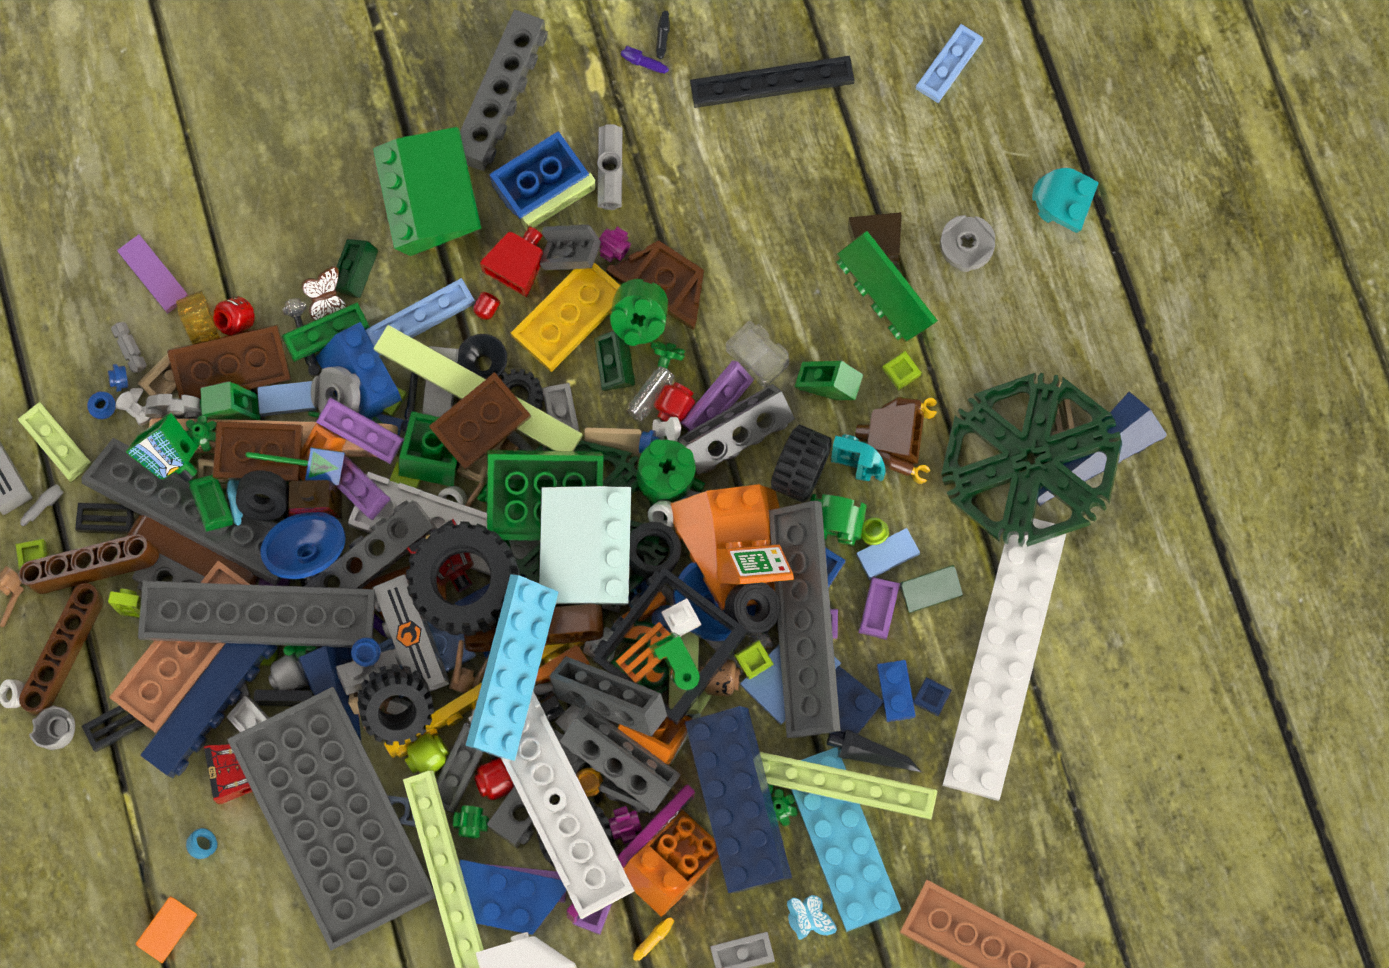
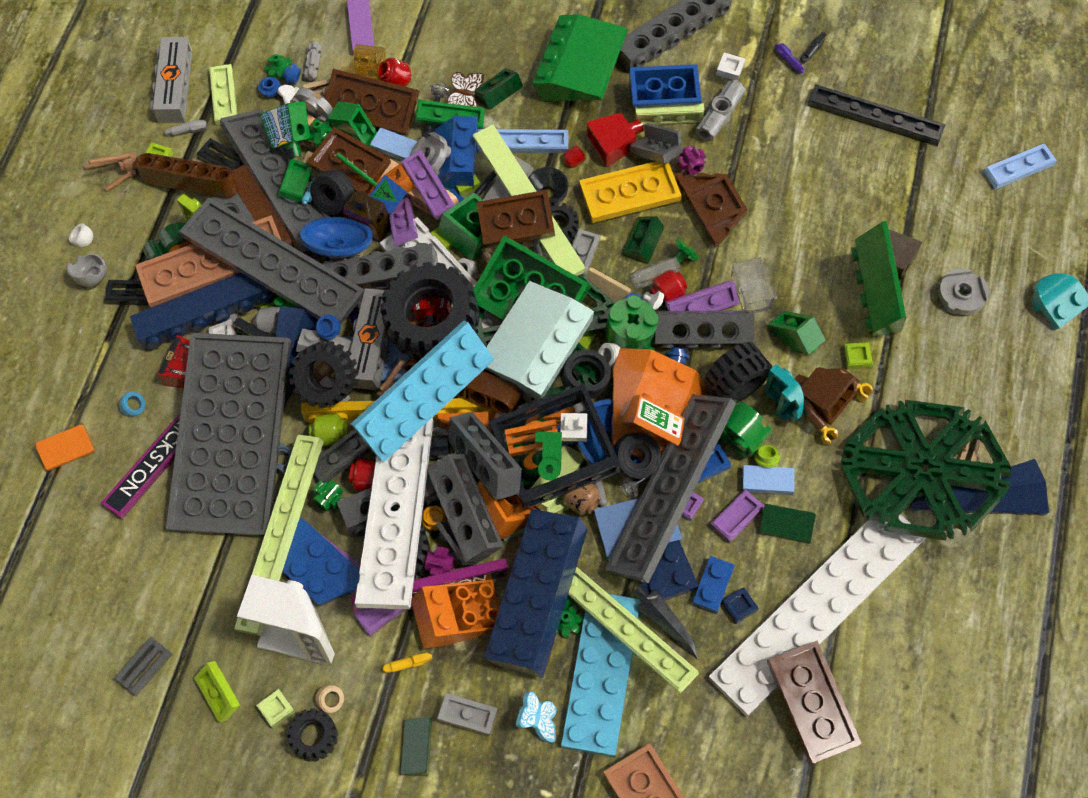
camera: 30 degrees right, 10 degrees down
reddish brown beam [19,583,104,717] -> none
green brick [610,279,668,346] -> none
lime tile [733,640,774,680] -> none
none -> tile [101,412,181,519]
none -> dark green animal [143,222,193,260]
none -> green plant [264,54,293,80]
none -> blue plate [665,348,690,365]
none -> white tile [716,53,745,81]
none -> plate [766,640,862,764]

